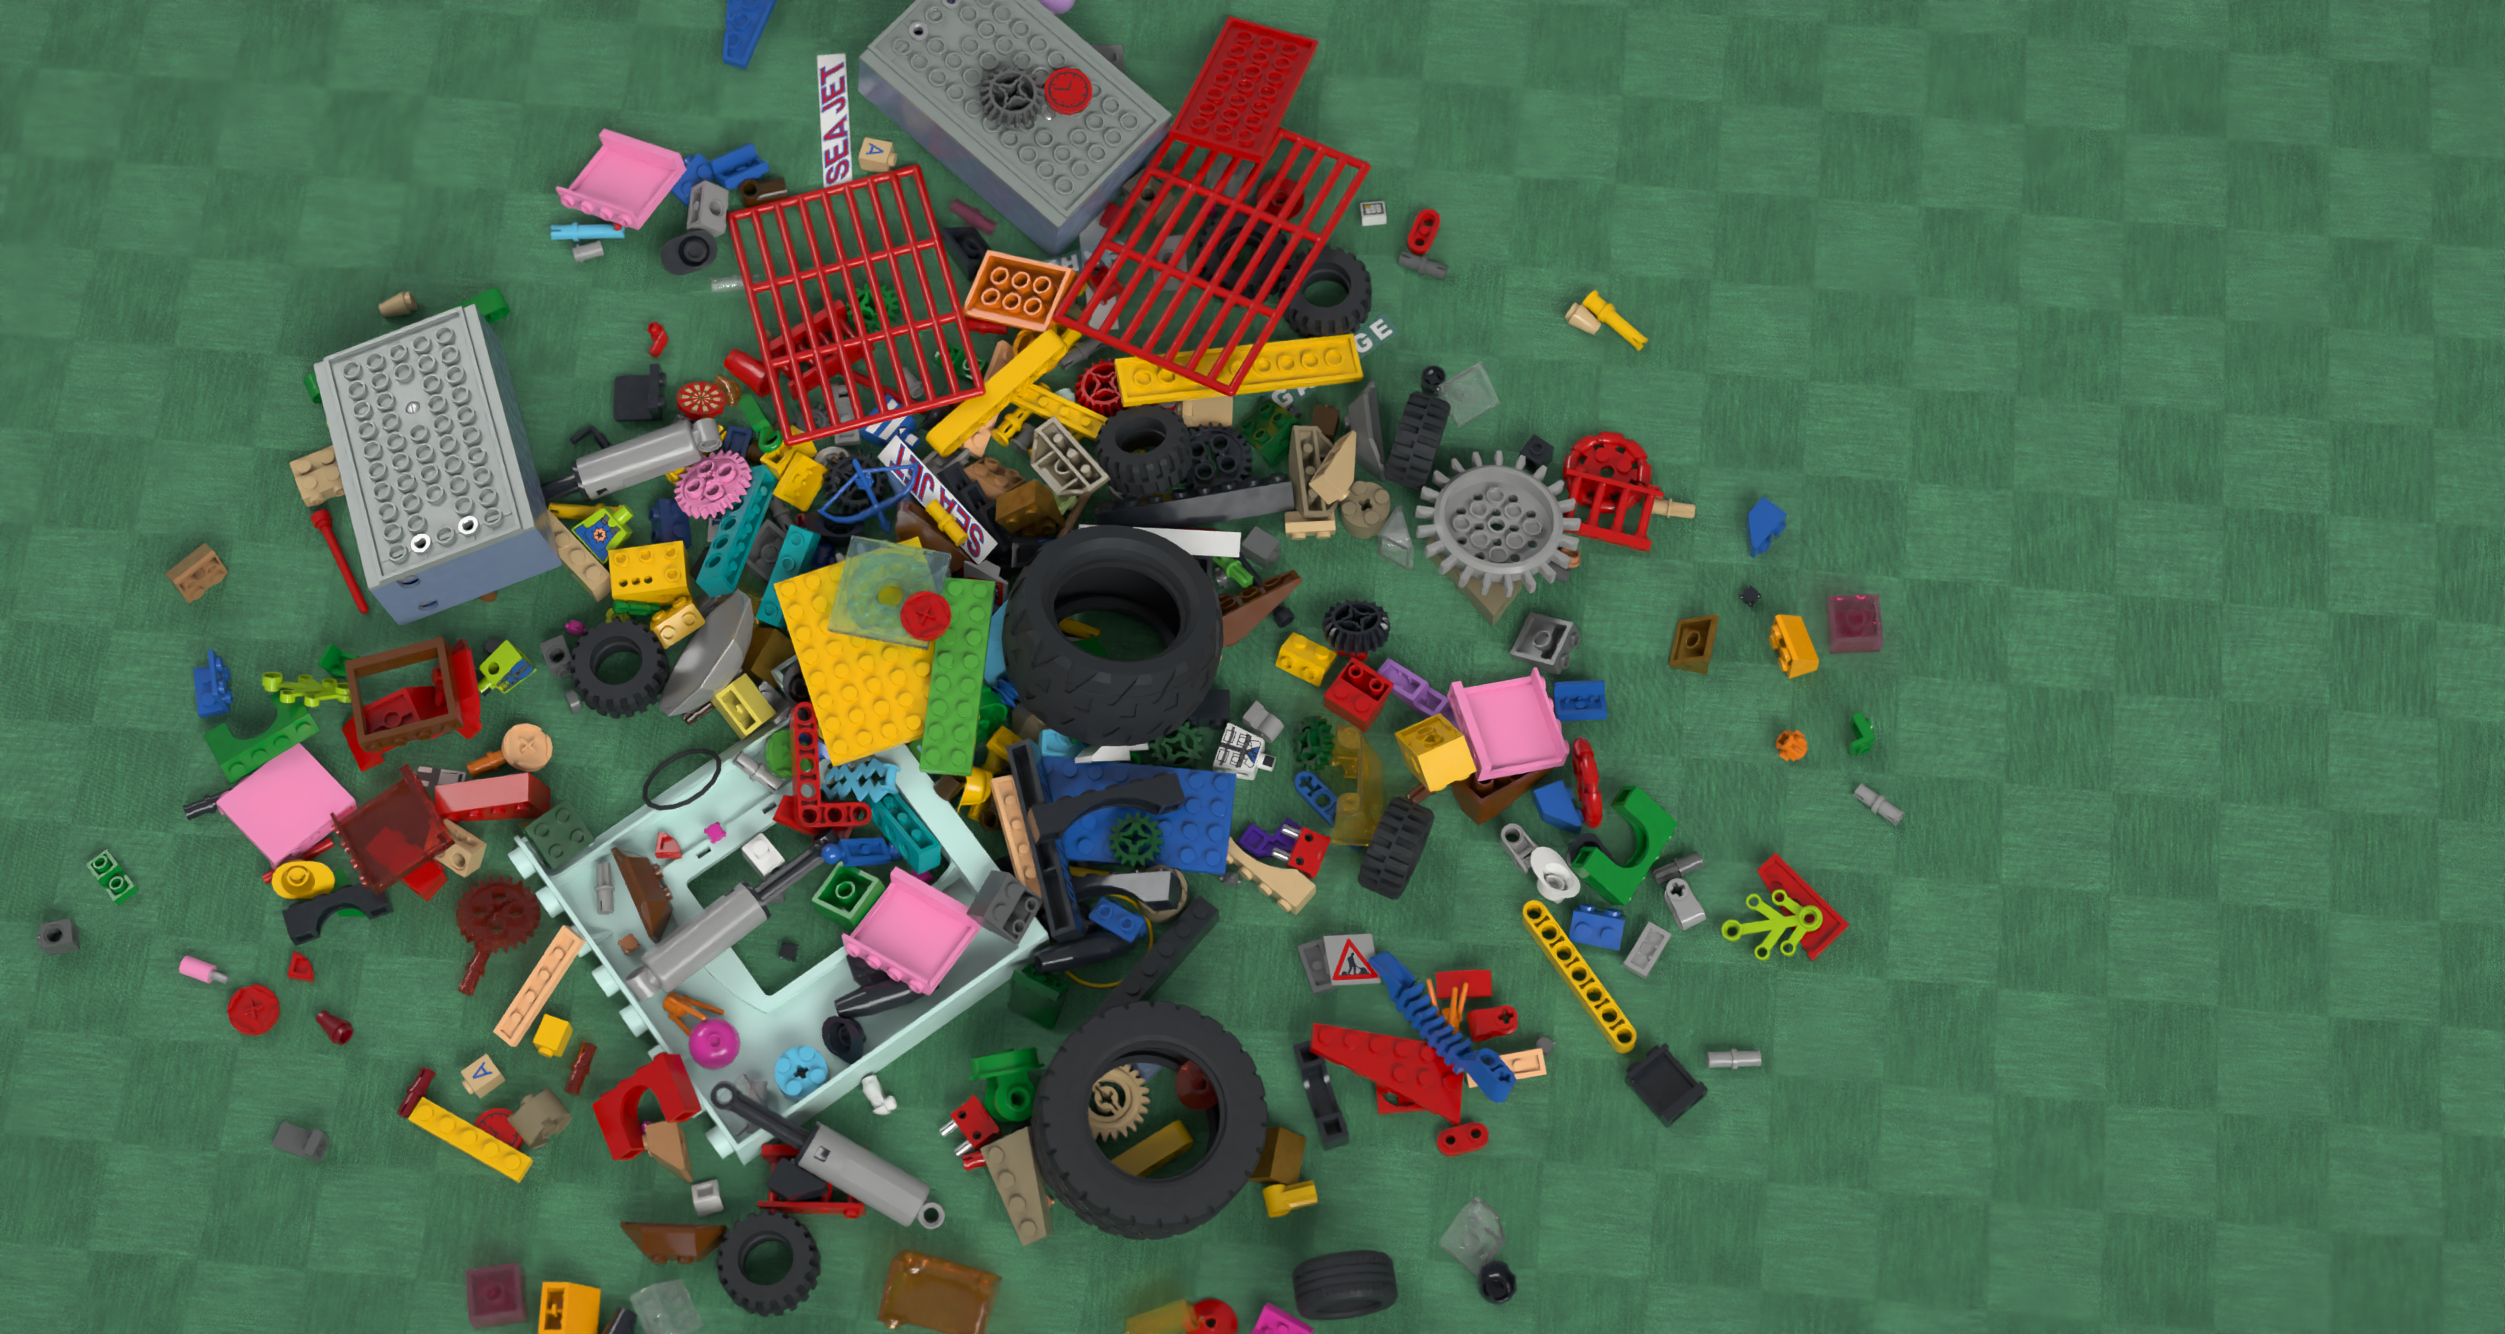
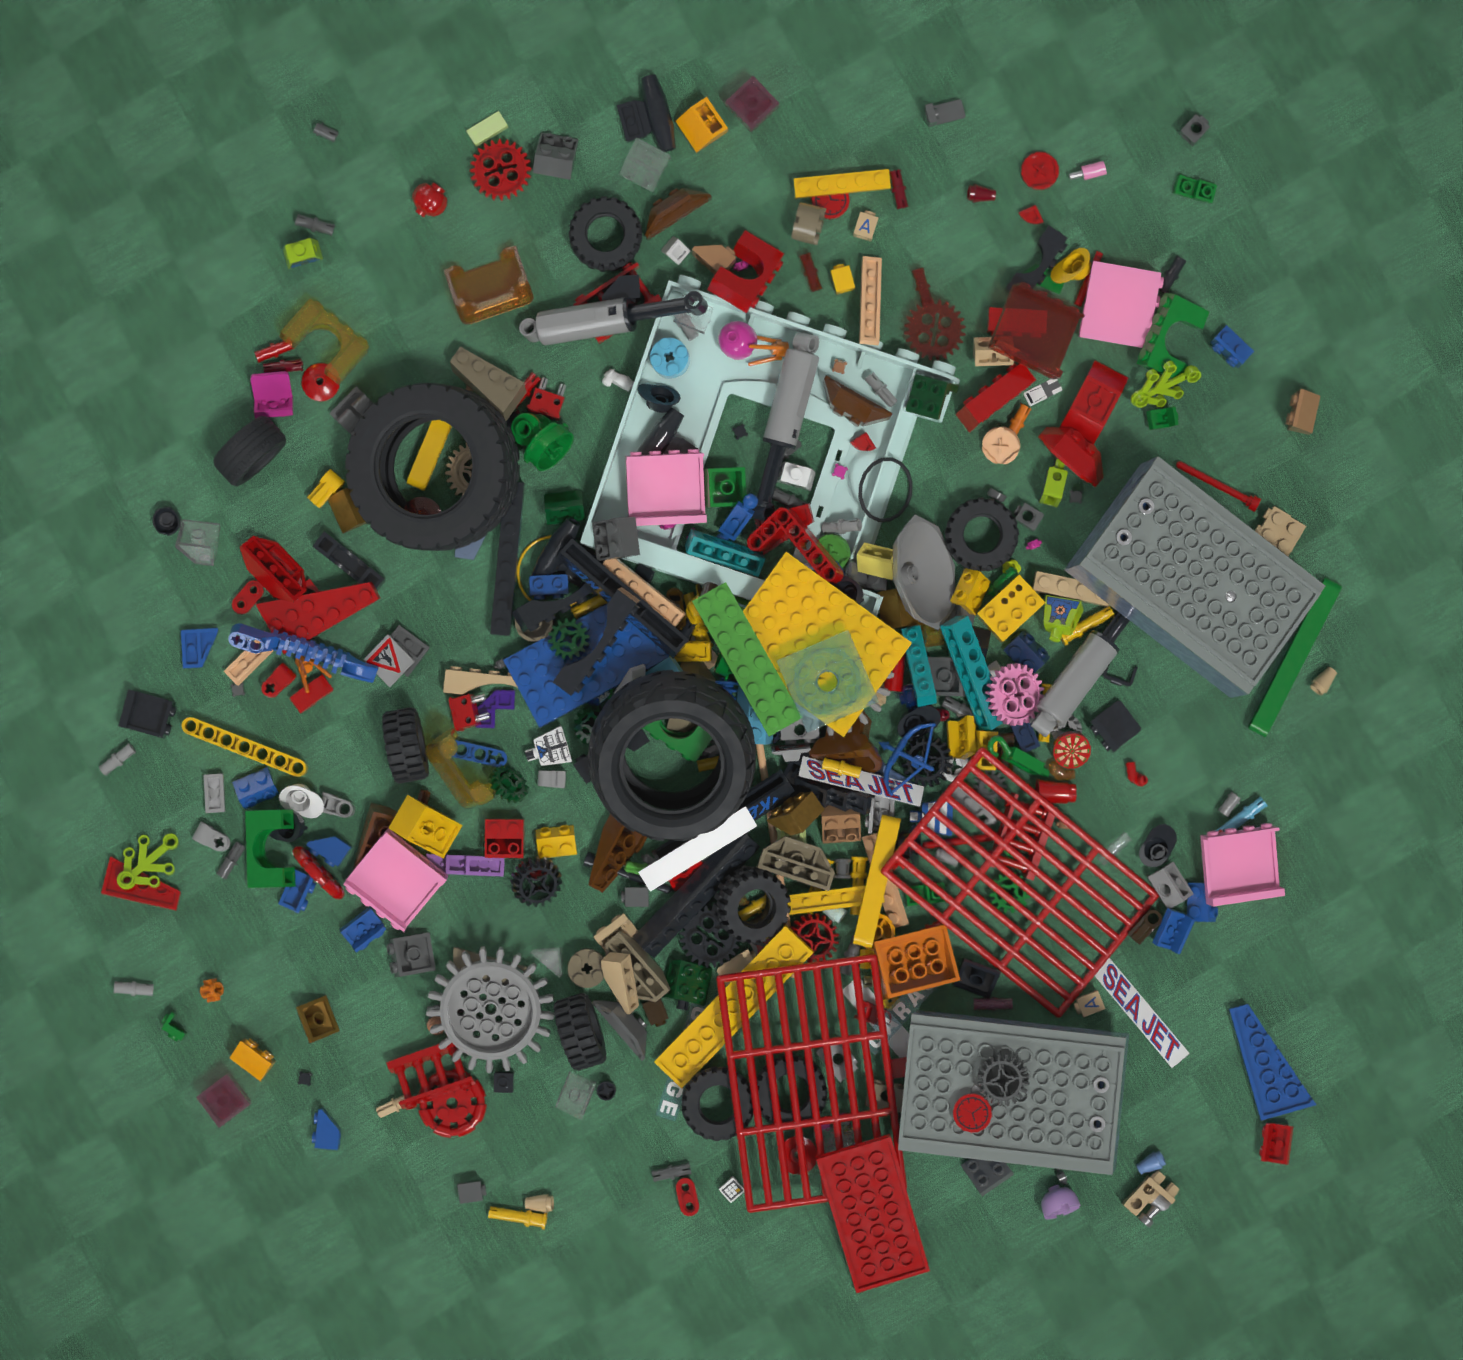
camera: 140 degrees right, 20 degrees up
reddish brown window [345,636,464,753] -> none
medium azure piece [821,757,901,803] -> none
red tile [900,591,952,642] -> none
none -> blue wing [181,628,219,669]
none -> red wedge [240,535,307,603]
none -> blue bracket [278,869,317,914]
none -> dark grey plate [329,387,373,435]
none -> dark grey brick [457,1180,487,1204]
none -> dark grey pin [772,488,808,509]

